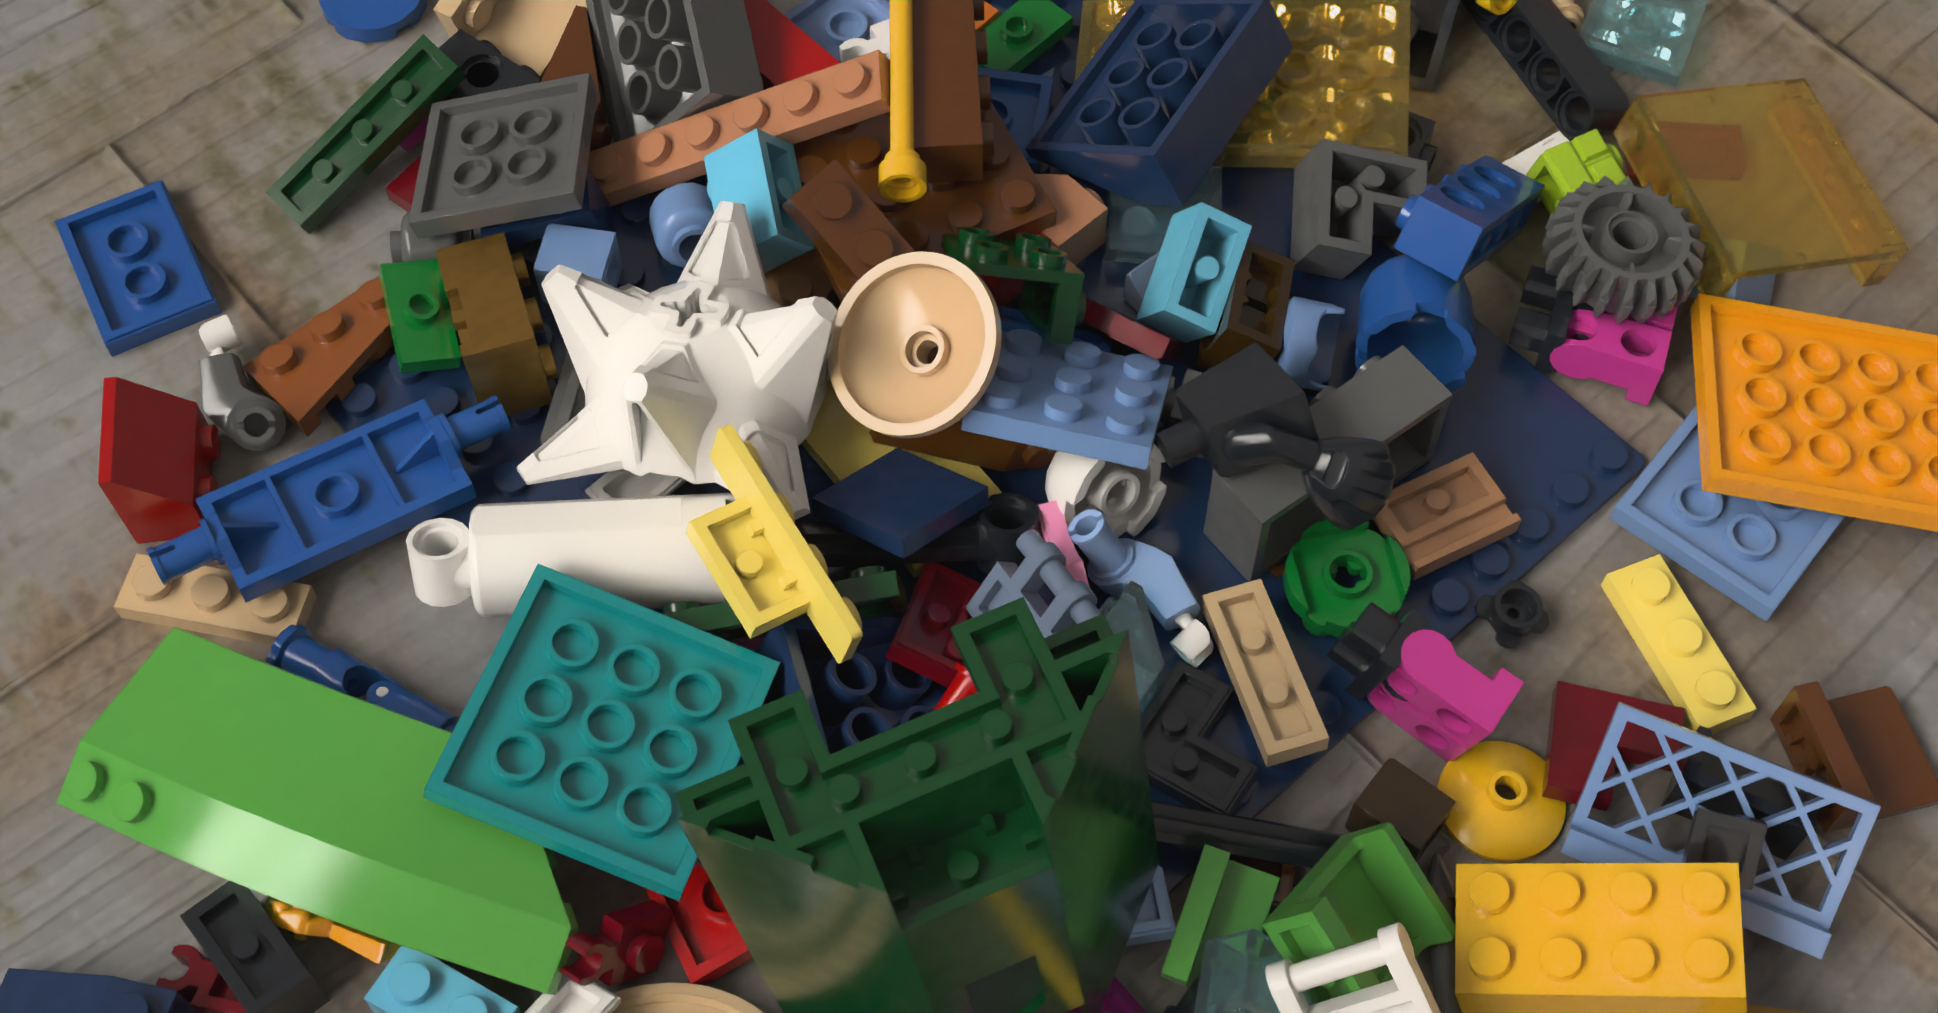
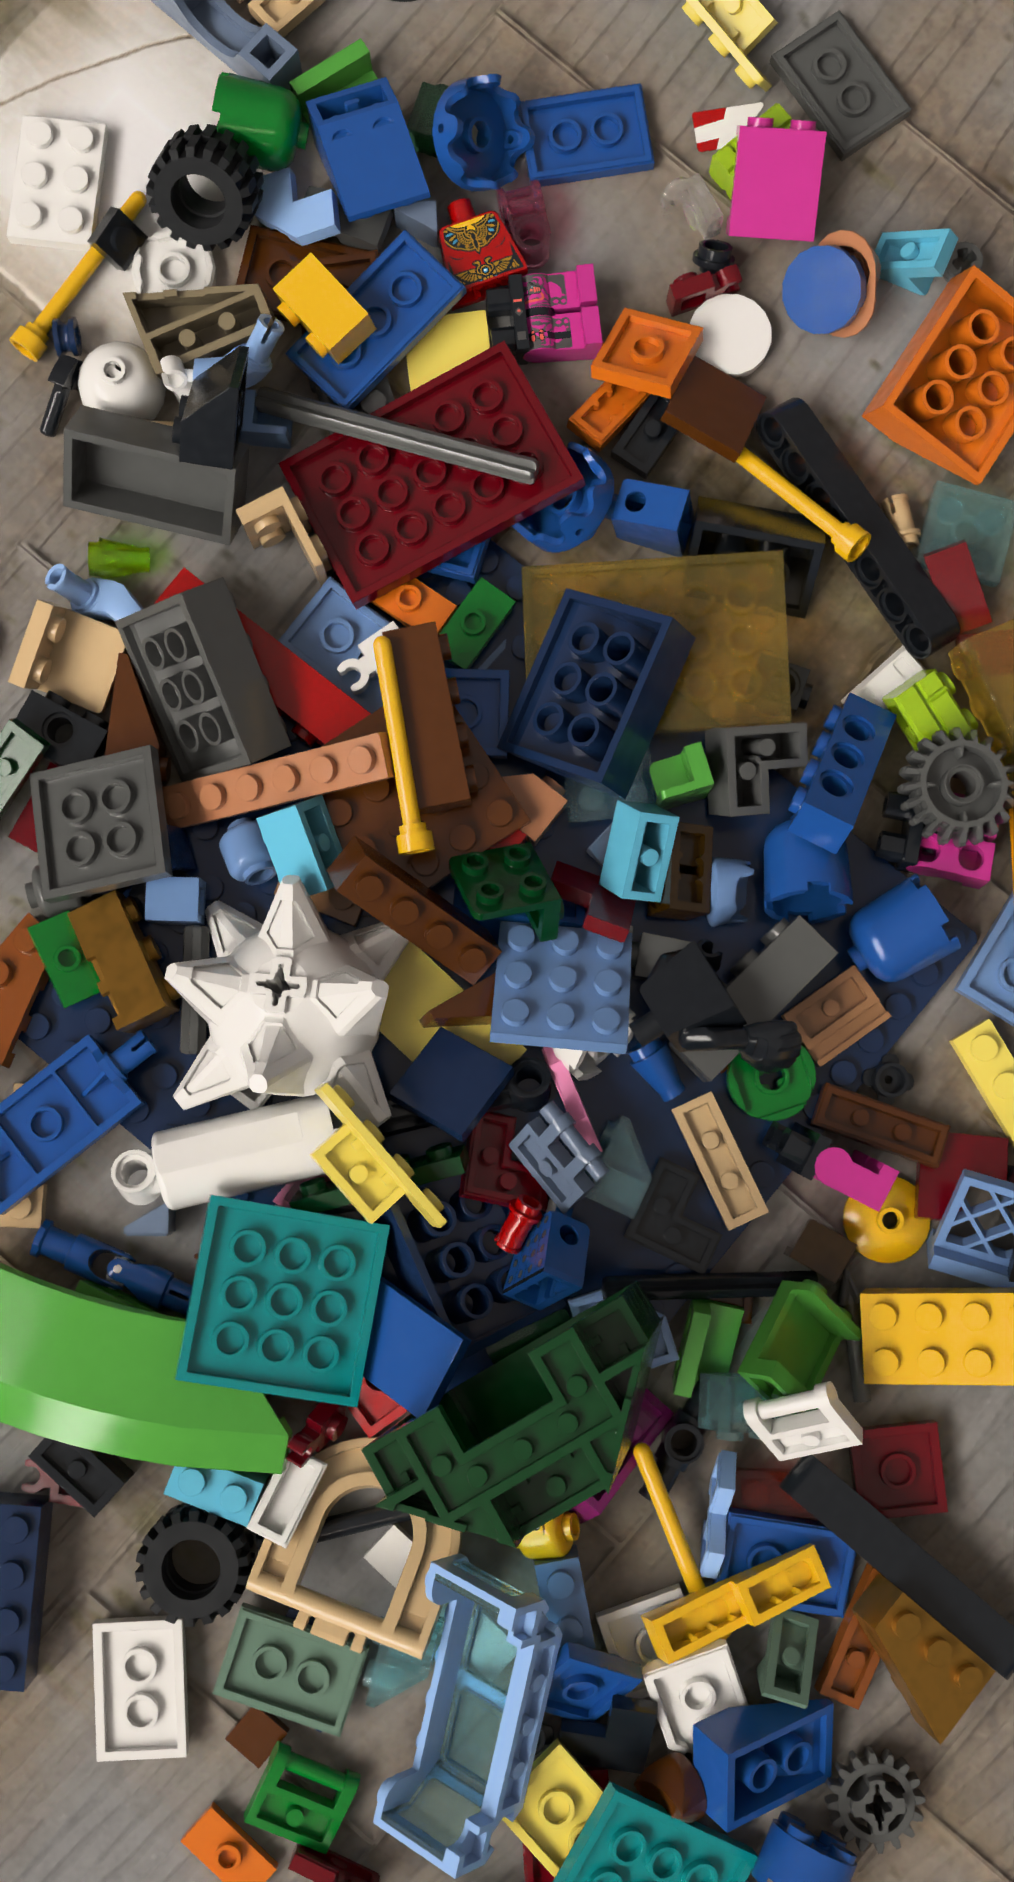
camera: 10 degrees left, 25 degrees up
tan dish [828,251,1002,438] -> none
light blue arm [1068,509,1214,668] -> none
none -> sand blue slope [124,1203,176,1236]
none -> blue cone [627,1038,686,1102]
none -> bright green panel [649,741,714,810]
none -> reddish brown tile [810,1082,951,1169]
none -> blue cylinder [847,874,962,982]
none -> dark red tile [923,539,993,634]

